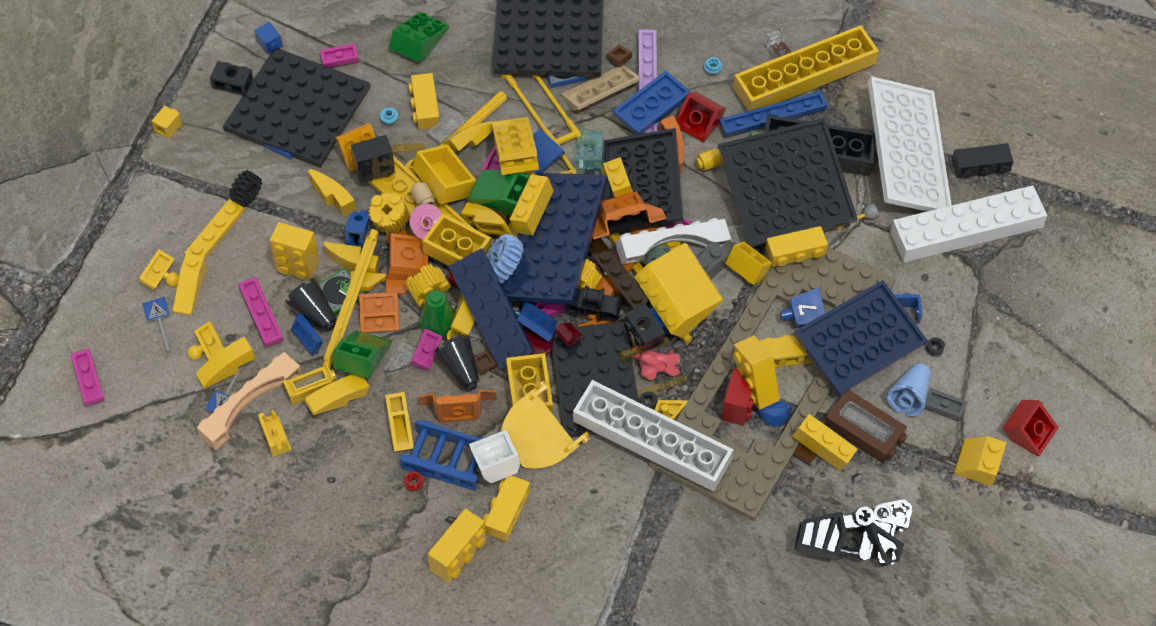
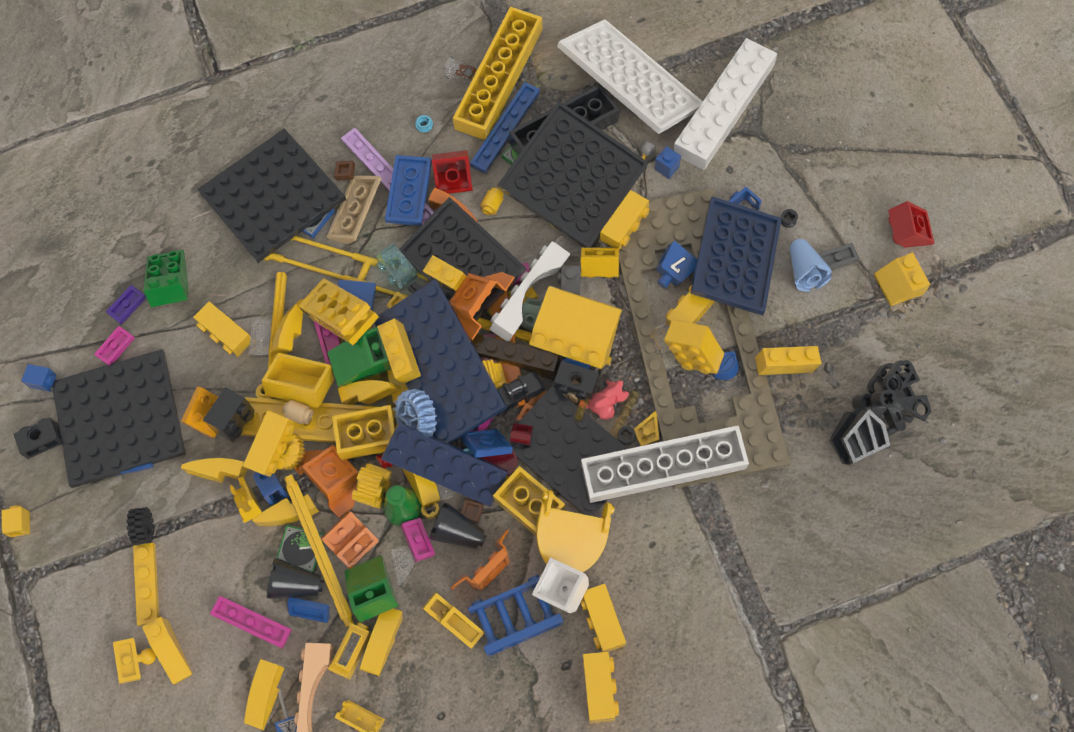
camera: 35 degrees left, 10 degrees up
piece [142,297,170,352] -> none
yellow plate [187,321,225,360] -> none
yellow brick [269,222,319,280] -> none
yellow tile [350,271,386,291] -> none
medium azure plate [380,108,398,125] -> none
clear yellow bar [390,143,425,152] -> none
red plate [404,471,424,491] -> none
bright pink dish [409,204,442,240] -> none
red slope [722,369,754,426] -> none
reddish brown tile [793,443,817,466] -> none
reddish brown piece [824,389,908,464] -> none
black brick [952,143,1013,178] -> none
none -> dark purple plate [106,285,146,325]
none -> yellow hinge [230,476,262,523]
none -> yellow brick [243,410,295,477]
none -> blue brick [654,146,681,179]

